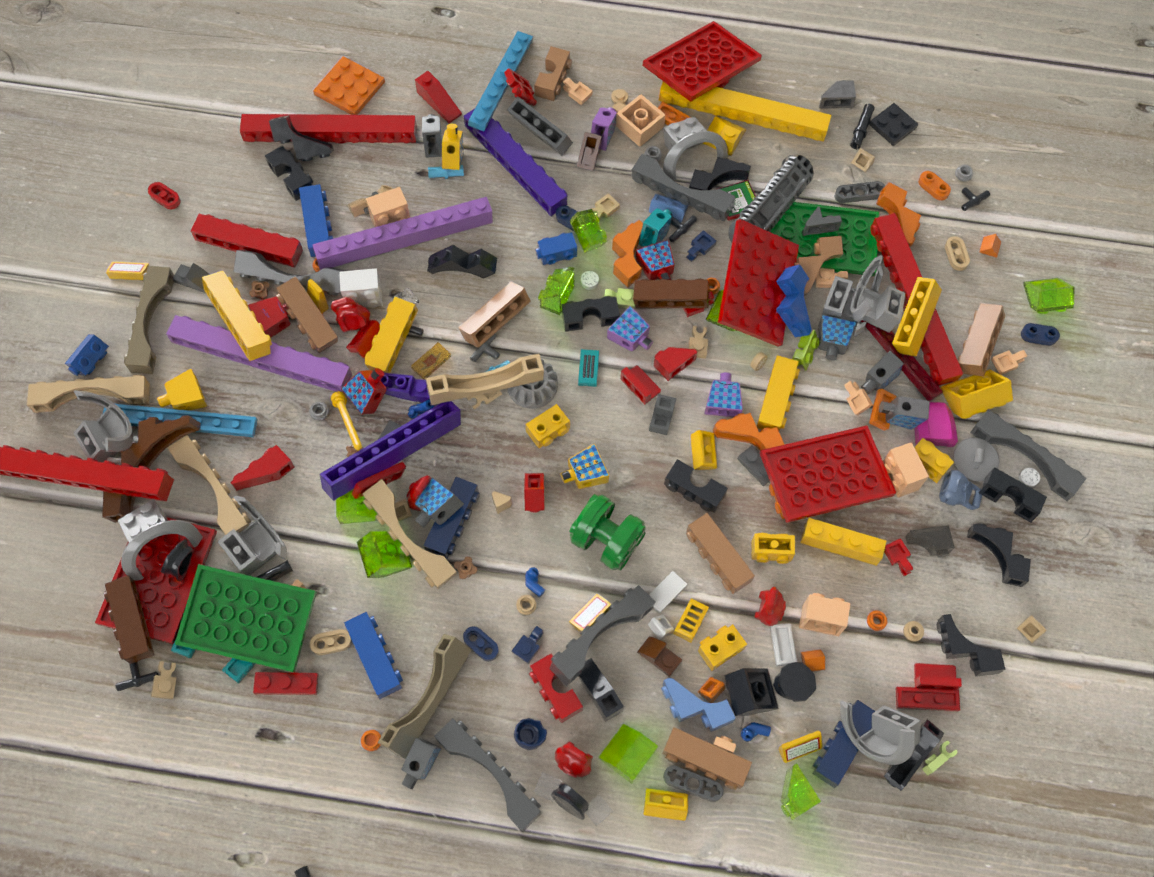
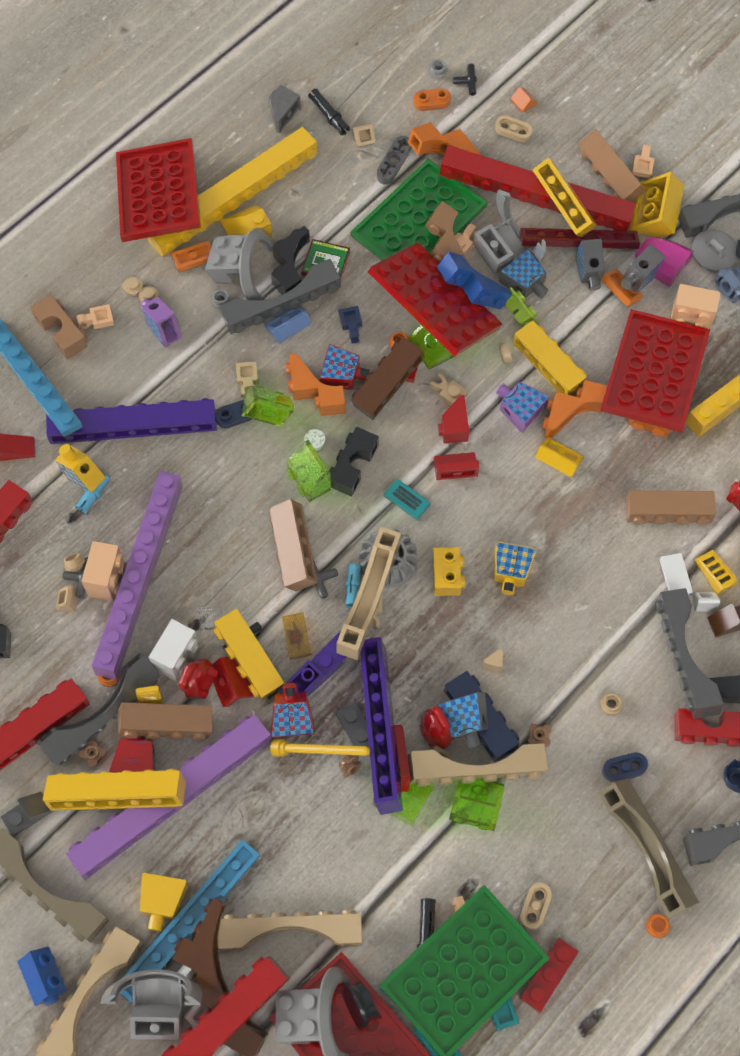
camera: 55 degrees left, 0 degrees up
light grey piece [218,496,287,576] -> none
red slope [230,445,295,491] -> none
blue brick [299,184,333,257] -> none
light grey plate [309,402,329,420] -> none
blue brick [344,612,403,699] -> none
dark grey torso [401,738,442,790] -> none
blue arm [408,400,434,419] -> none
dark grey torso [422,114,442,158] -> none
black arch [427,245,497,279] -> none
red plate [504,68,537,106] -> none
dark grey brick [507,97,573,156] -> none
dark blue plate [511,626,544,664] -> none
red slope [524,473,545,513] -> none
blue arm [525,567,546,598] -> none
blue brick [535,232,577,265] -> none
green piece [569,494,646,571] -> none
slope [569,594,612,633] -> none
slope [576,132,602,171] -> none
yellowish green plate [604,288,635,309] -> none
torso [607,306,653,351] -> none
light nougat brick [616,94,665,147] -> none
teal torso [638,208,673,247] -> none
dark grey slope [649,394,676,435] -> none
black arch [664,459,728,513] -> none
black piece [669,215,697,243] -> none
dark grey piece [728,154,814,243] -> none
dark grey plate [737,445,770,486] -> none
yellow brick [751,533,795,564] -> none
dark grey slope [803,206,842,236] -> none
light nougat plate [844,381,873,415] -> none
light grey piece [850,255,905,332] -> none
black plate [869,103,918,146] -> none
yellow brick [914,438,954,484] -> none
dark blue plate [1021,323,1060,346] -> none
clear neon green slope [1023,278,1075,314] -> none

